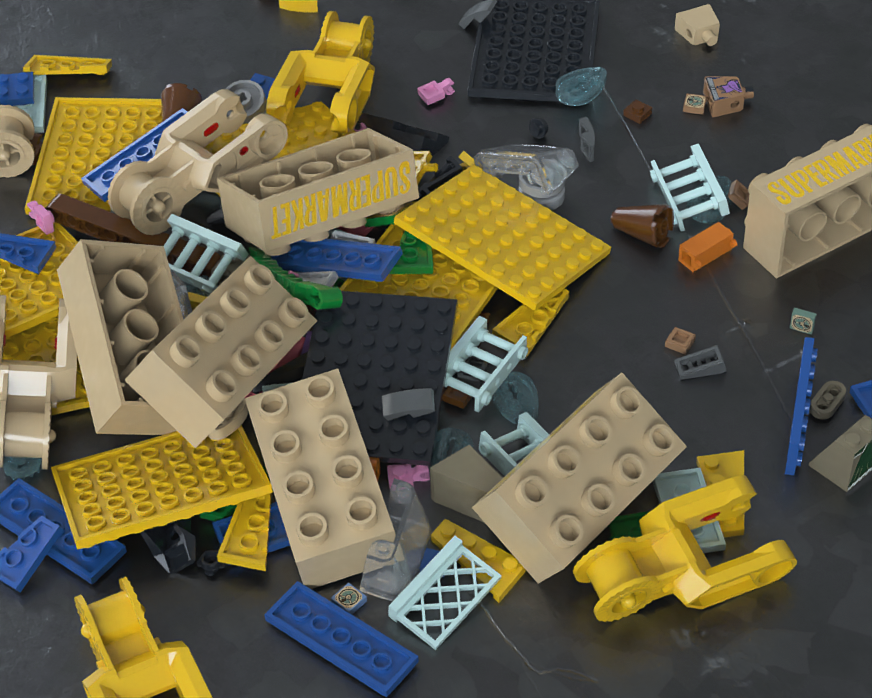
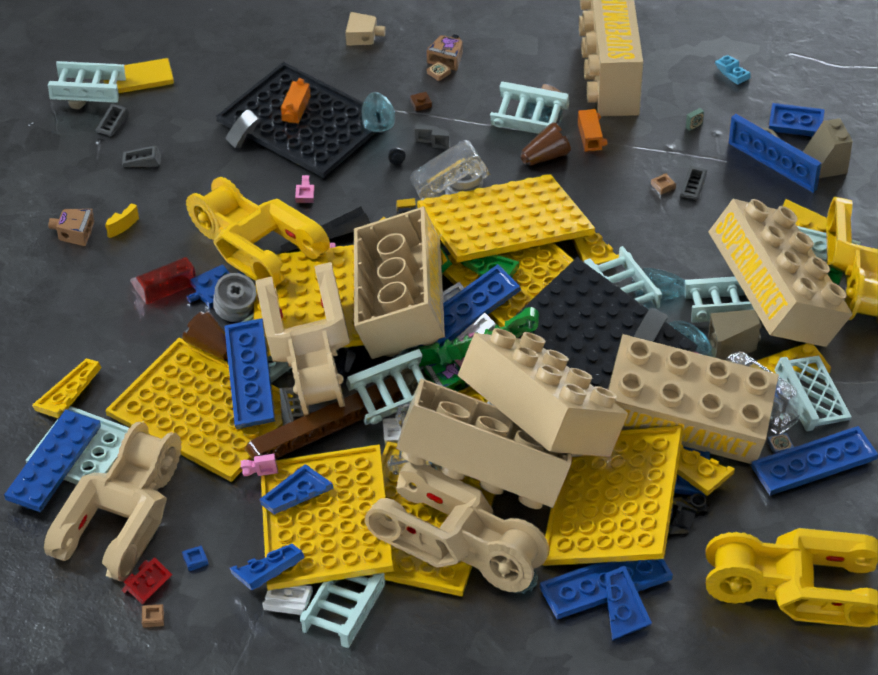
camera: 60 degrees left, 0 degrees up
none -> clear red slope [130,257,196,305]
none -> orange brick [281,78,310,124]

